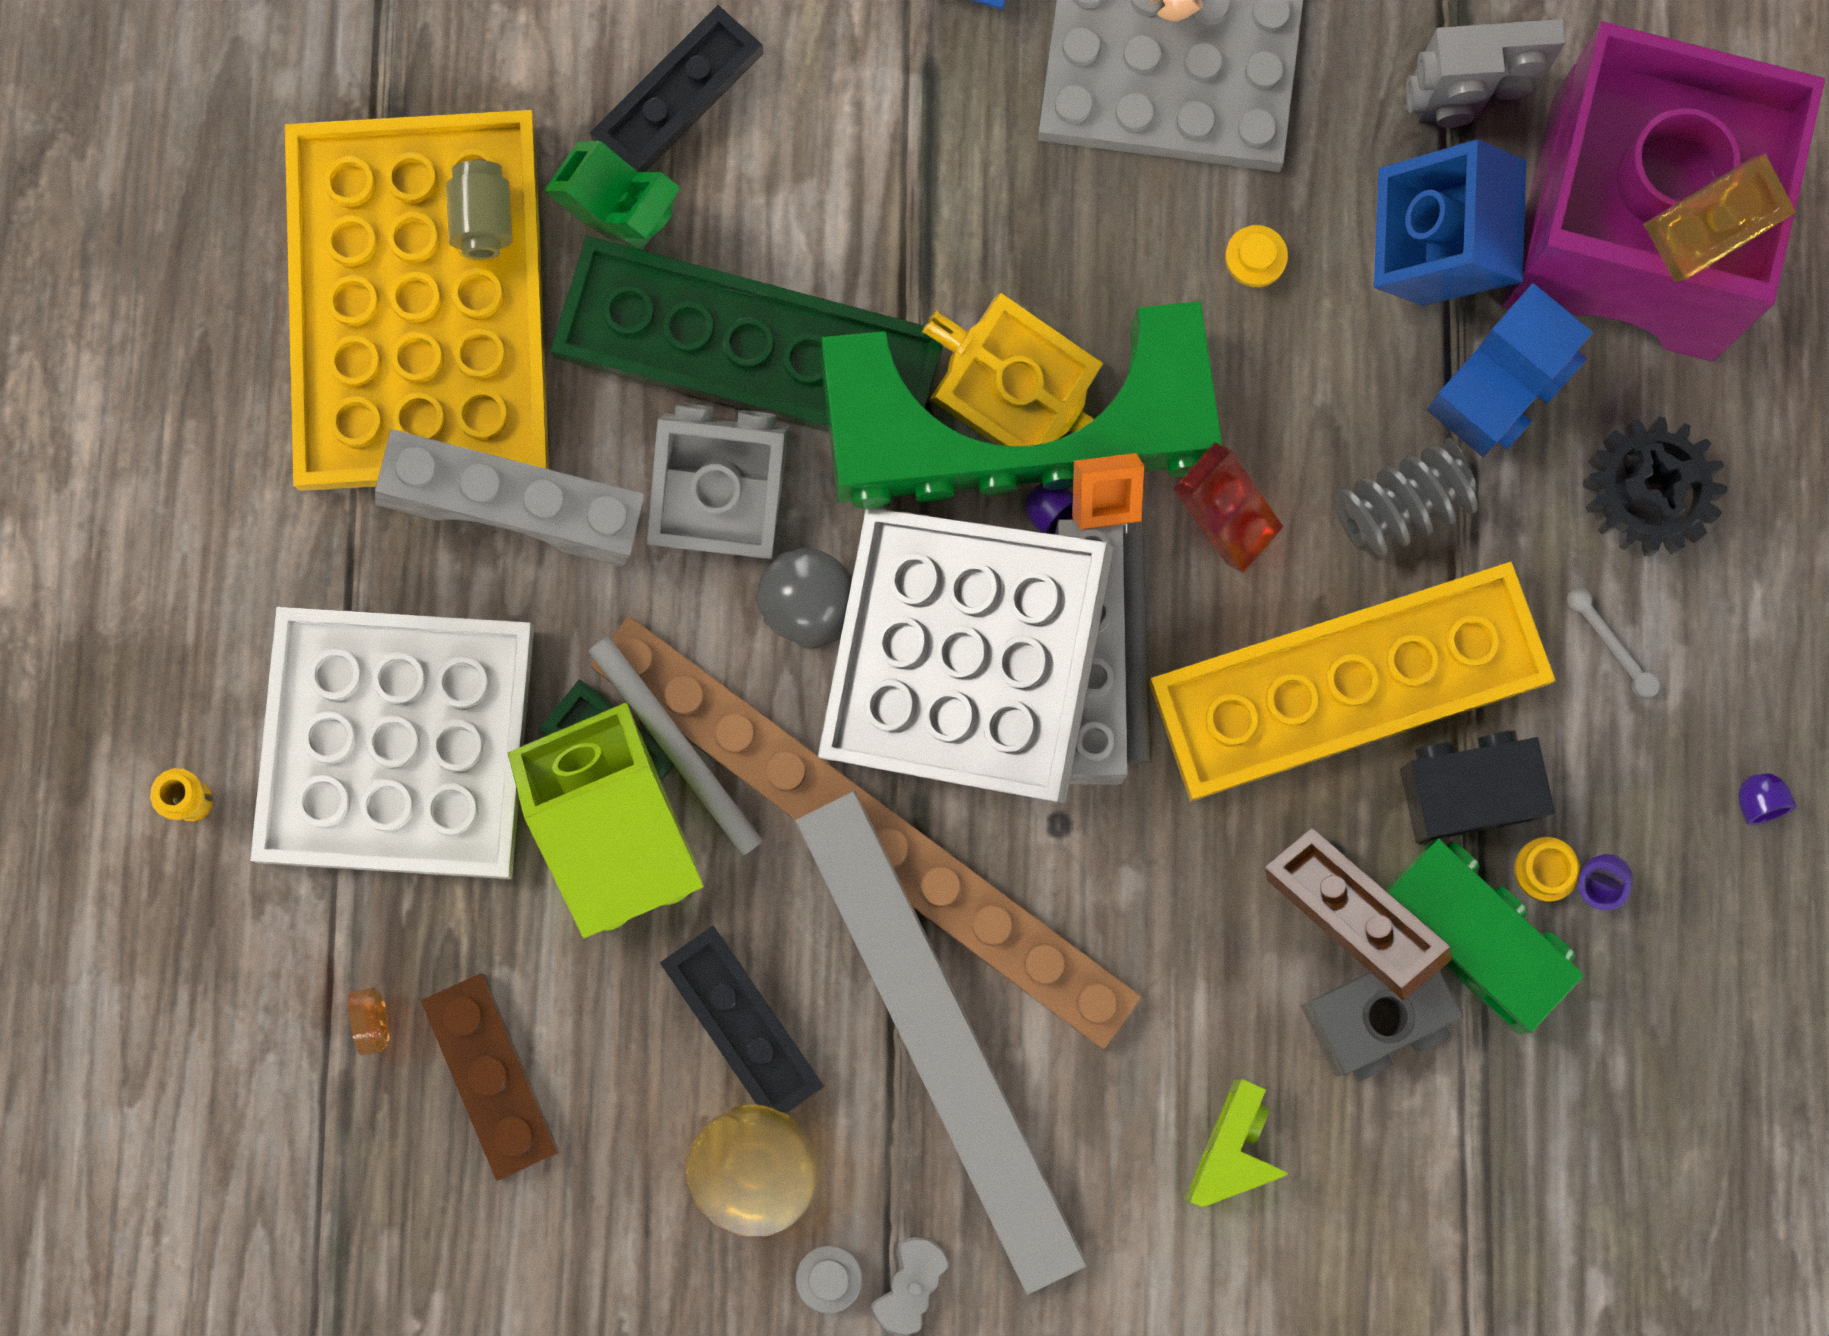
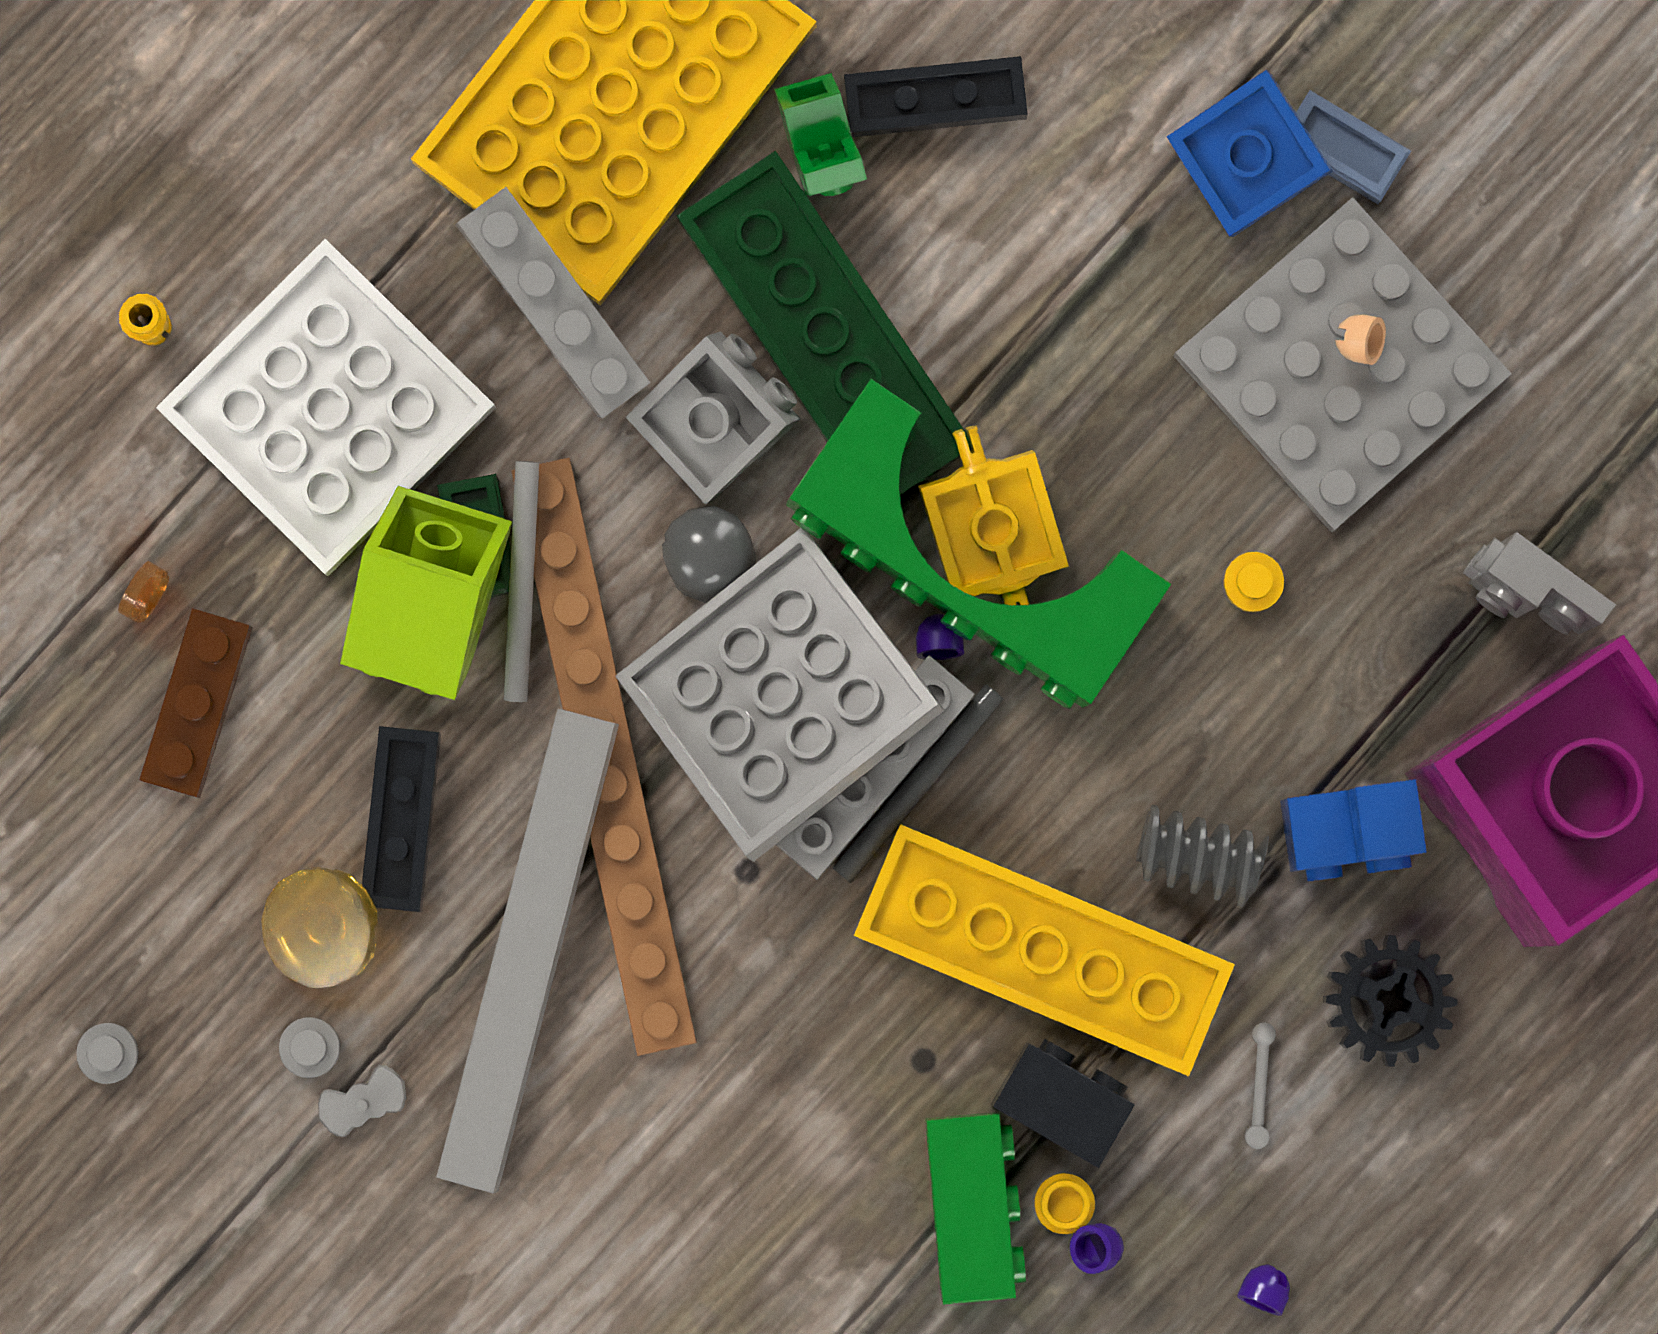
camera: 40 degrees right, 5 degrees up
olive brick [446,160,512,260] -> none
orange plate [1072,453,1144,530] -> none
clear red plate [1173,442,1283,573] -> none
lime slope [1184,1079,1289,1208] -> none
plate [1265,828,1452,1001] -> none
dark grey brick [1300,971,1463,1082] -> none
blue brick [1374,139,1526,306] -> none
clear yellow plate [1644,154,1796,282] -> none

